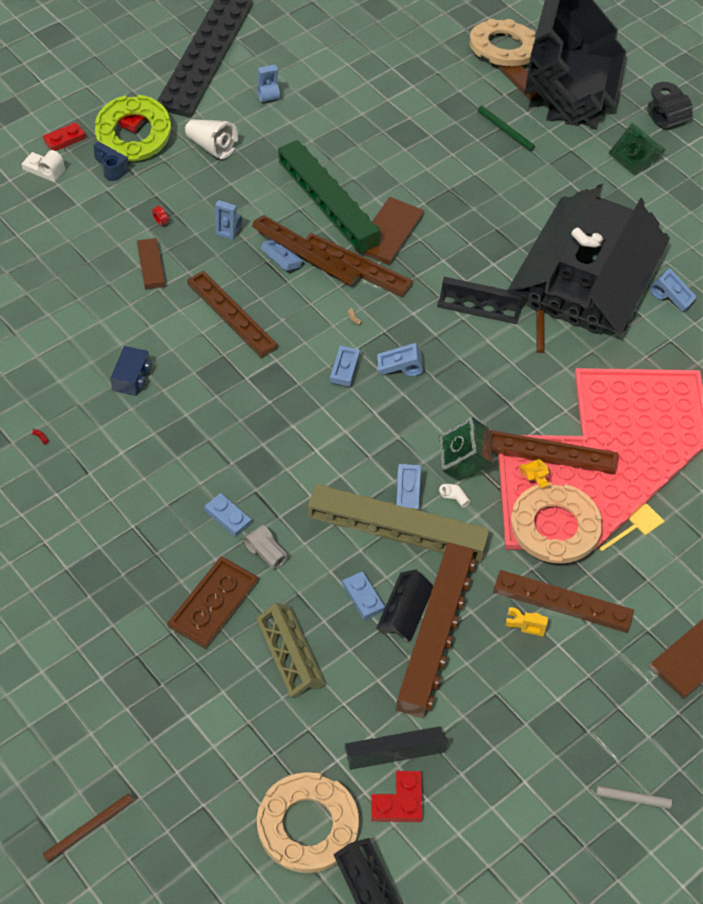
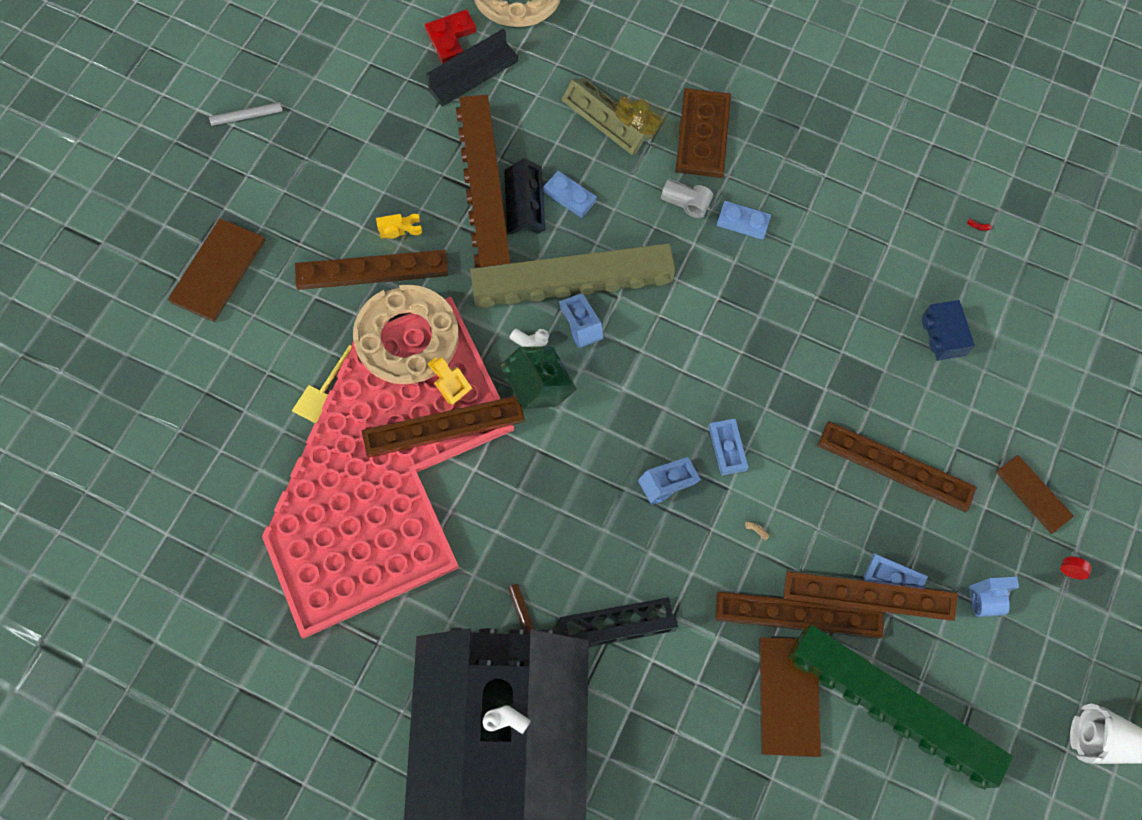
camera: 155 degrees right, 15 degrees up
medium blue plate [650,268,697,311] -> none
none -> clear yellow plate [615,96,663,135]

